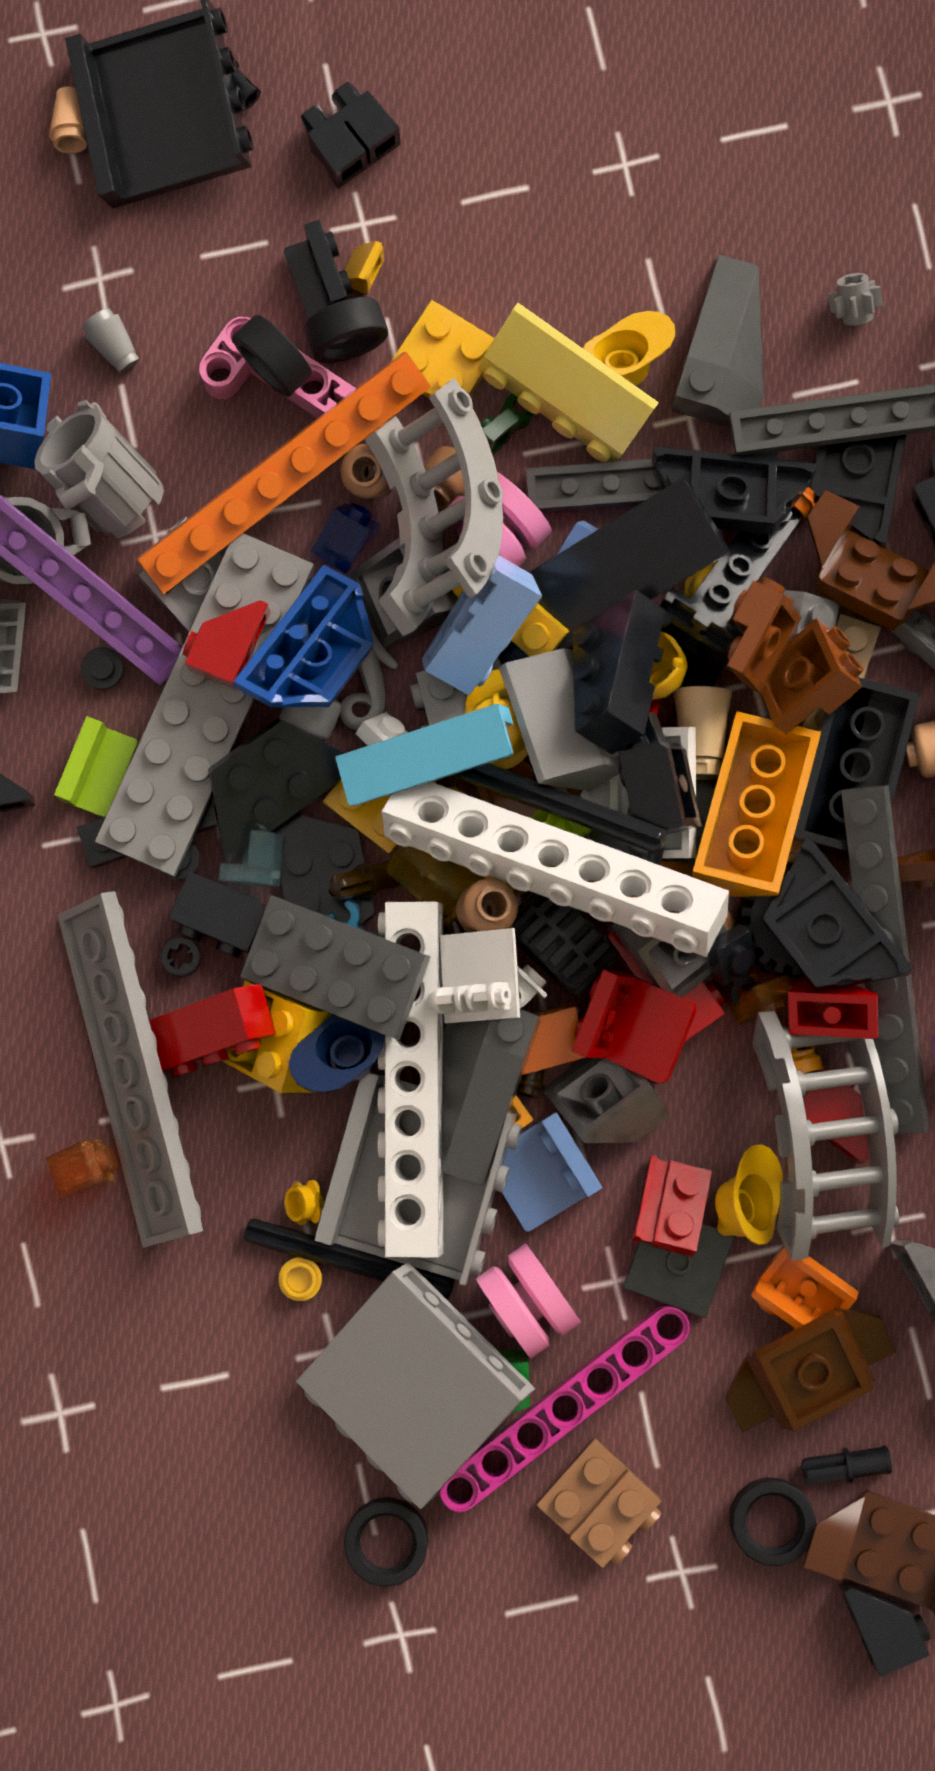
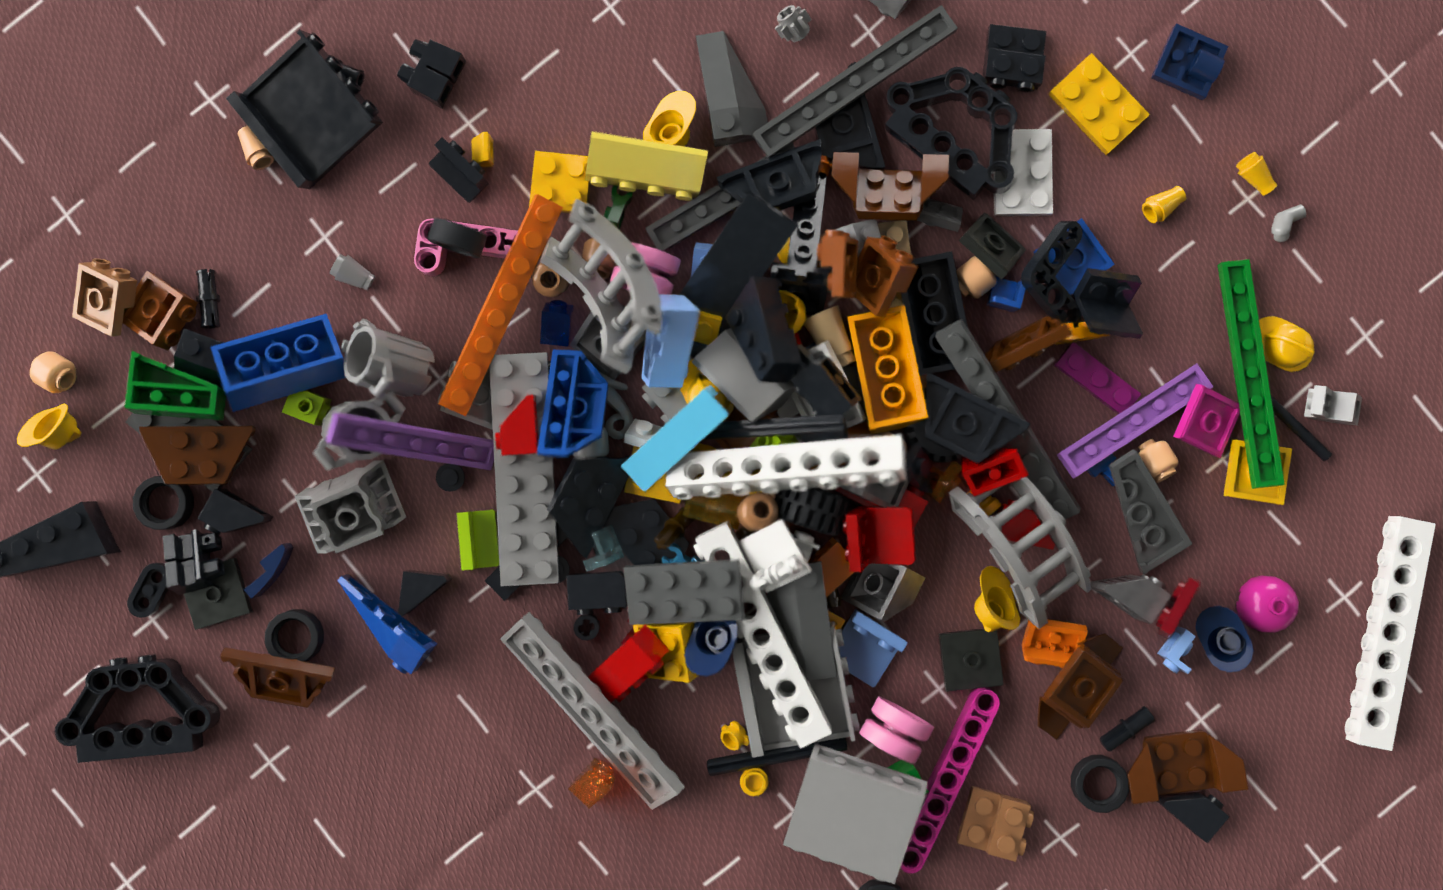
camera: 30 degrees left, 5 degrees up
black tyre [304,297,389,363] -> none
plate [632,1155,712,1257] -> none

